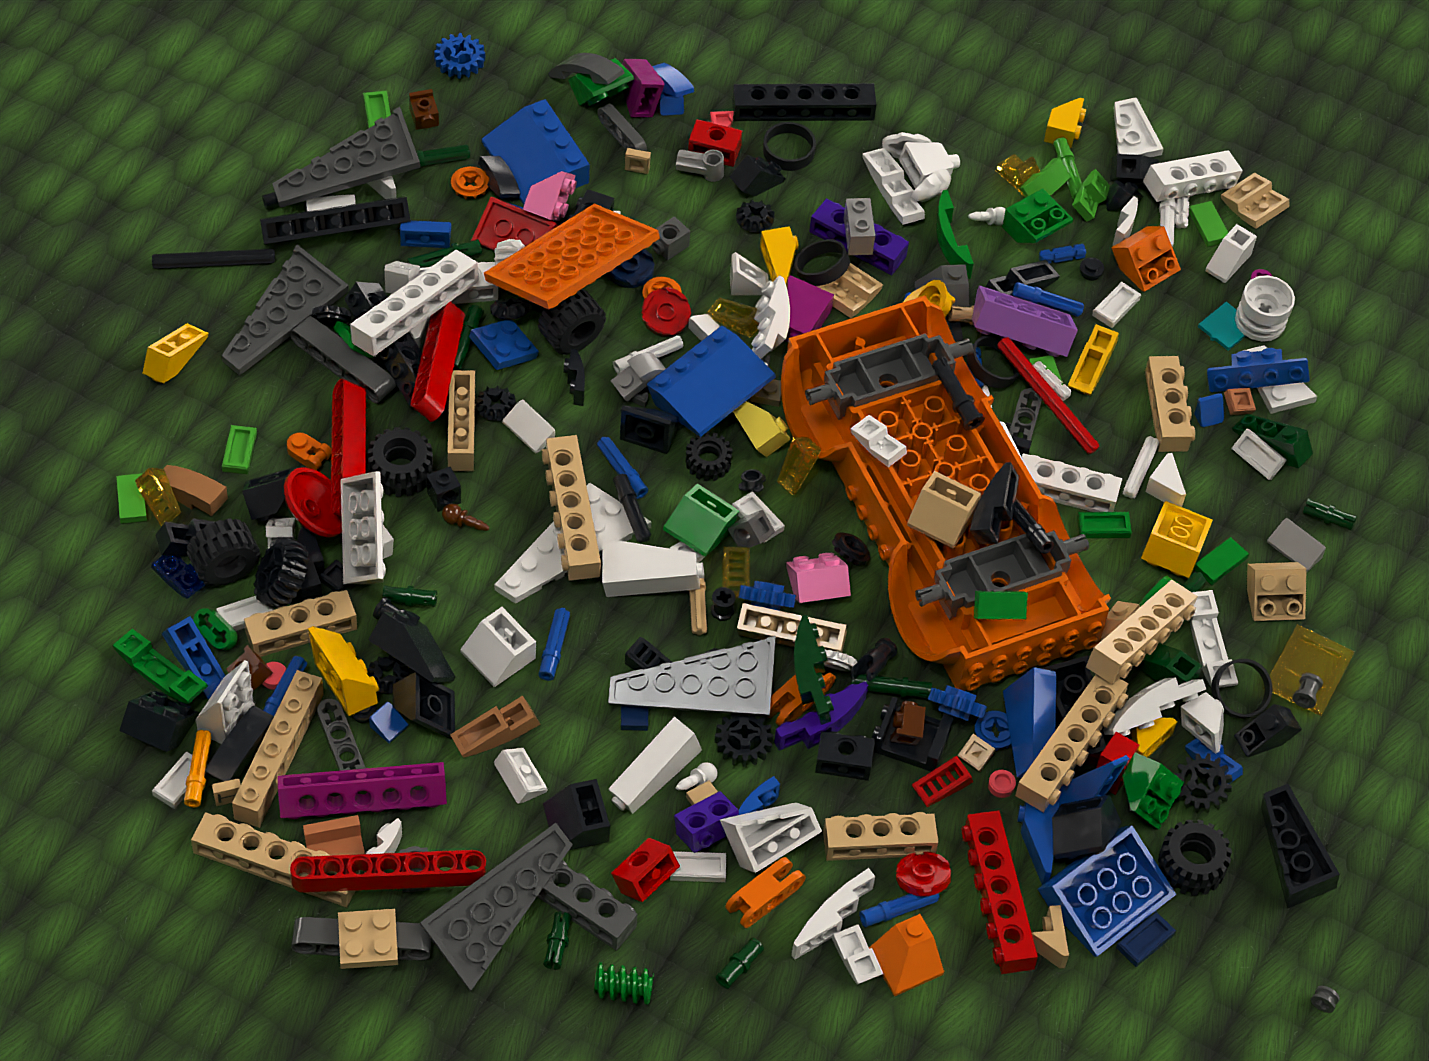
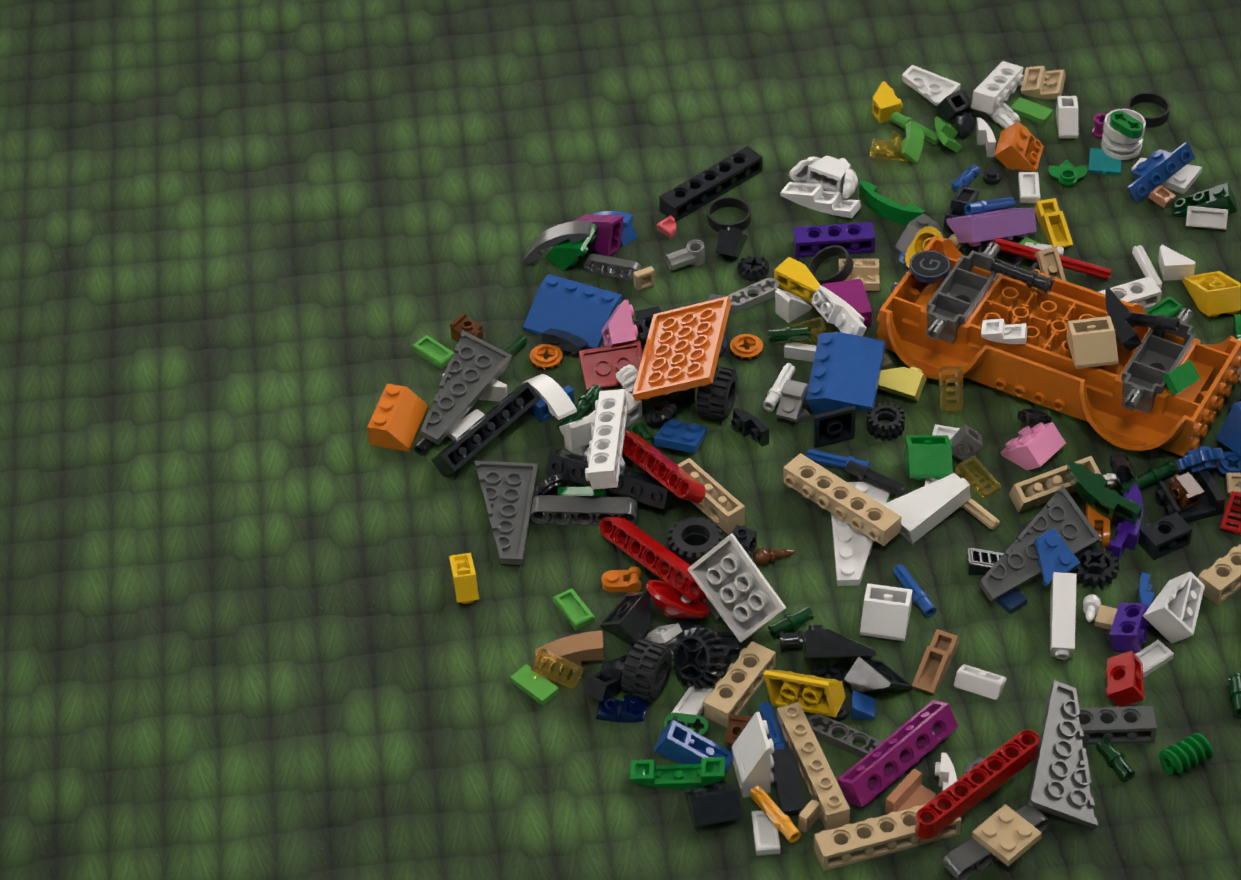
camera: 30 degrees left, 10 degrees down
black axle [152,249,275,269] -> none
blue gear [434,33,485,79] -> none
black gear [476,385,516,421] -> none
white slope [502,399,555,454] -> none
black slope [543,779,610,850] -> none
red tile [641,287,691,337] -> none
red brick [688,119,742,167] -> none
black bush [711,587,736,621] -> none
orange piece [725,857,806,928] -> none
black plate [738,469,766,492] -> none
blue gear [738,581,796,611] -> none
light grey brick [844,198,875,255] -> none
white bar [968,207,1006,226] -> none
green slope [1002,188,1073,243] -> none
tan brick [1145,356,1195,452] -> none
blue slope [1194,393,1224,427] -> none
none -> orange slope [367,384,429,452]
none -> white slope [521,374,577,420]
none -> light grey beam [729,278,779,313]
none -> dark green pin [768,326,812,343]
none -> tile [909,250,950,283]
none -> blue wing [1034,528,1080,587]
none -> tan slope [1035,246,1066,281]
none -> green plate [1049,160,1088,186]
none -> green beam [1109,111,1143,139]
none -> black tyre [1127,92,1170,128]

